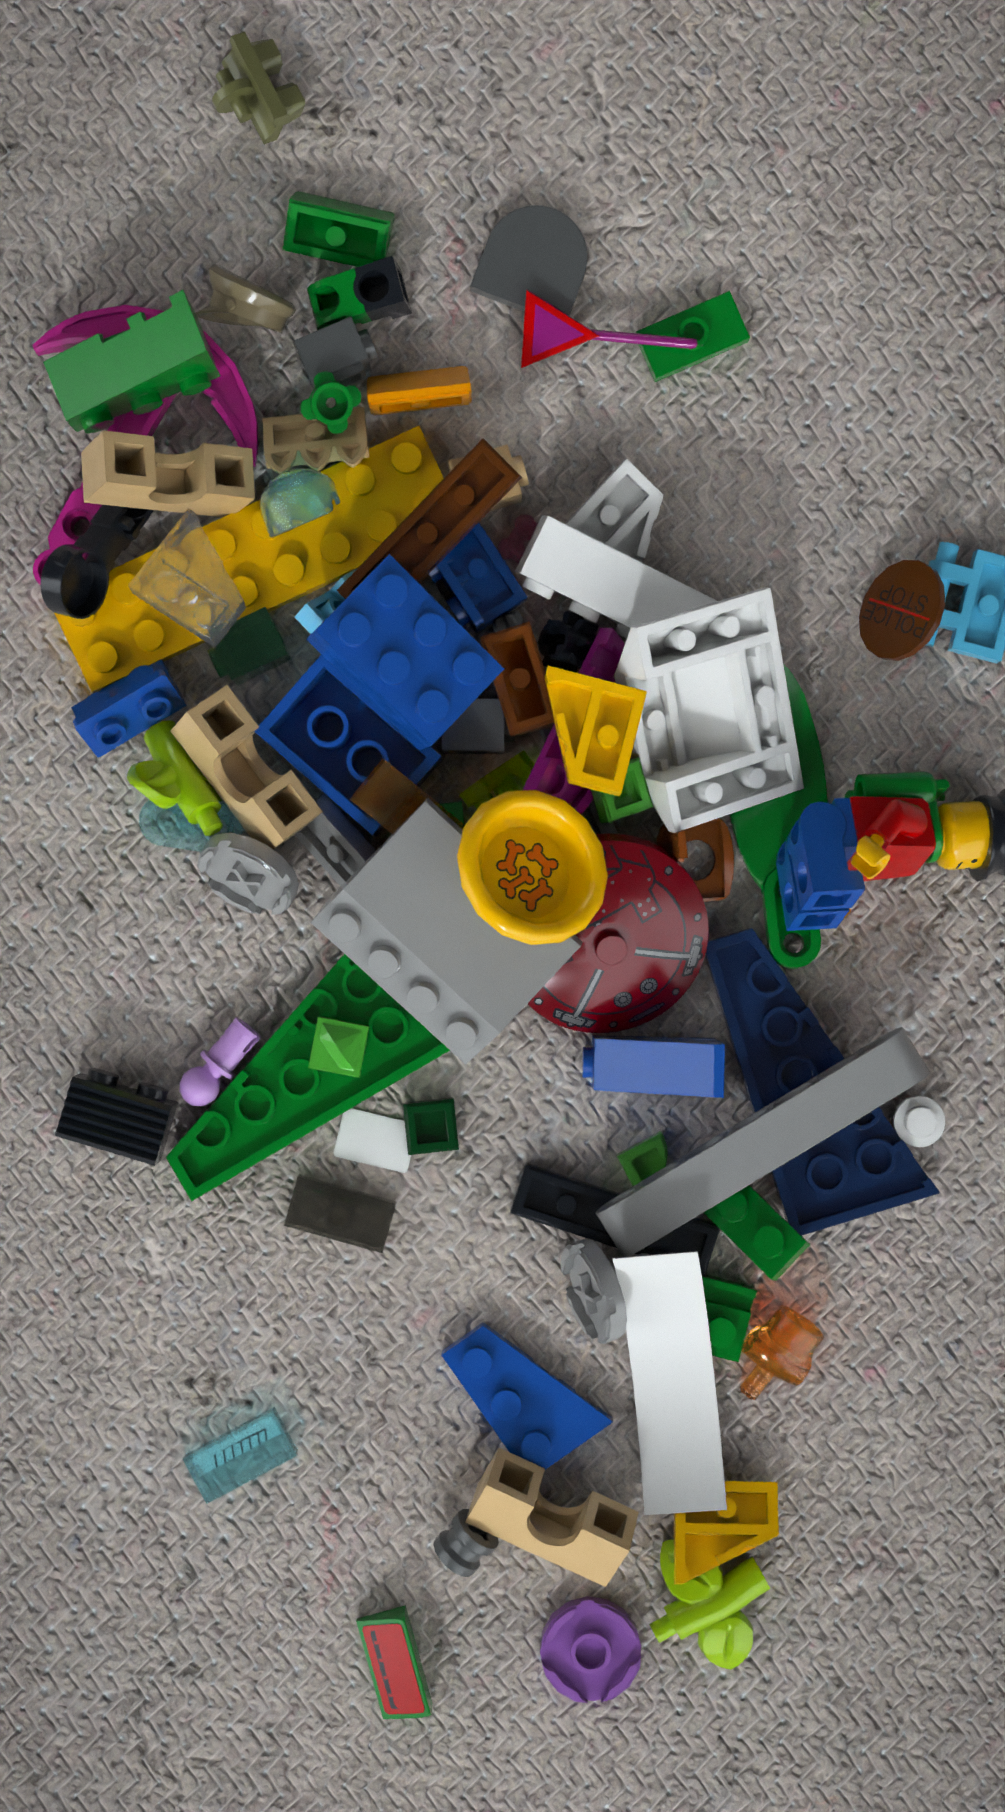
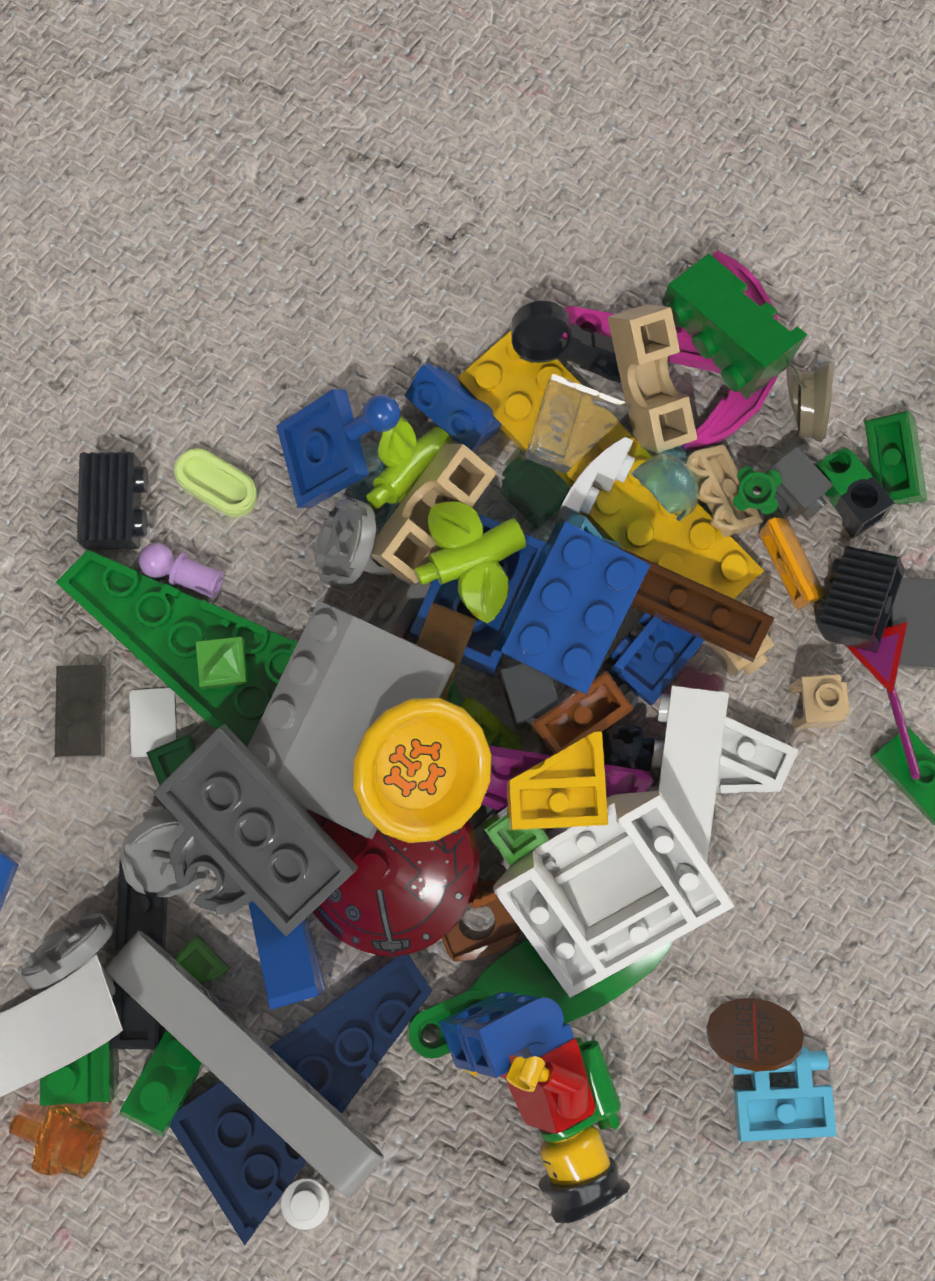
camera: 65 degrees right, 10 degrees down
none -> light grey tile [120,805,210,897]
none -> dark grey plate [153,724,359,937]
none -> yellowish green tile [174,448,258,518]
none -> blue plate [276,389,400,508]
none -> lime plant [414,501,526,624]
none -> white slope [558,437,635,521]
none -> tan window [789,674,850,729]
none -> black brick [815,546,905,653]

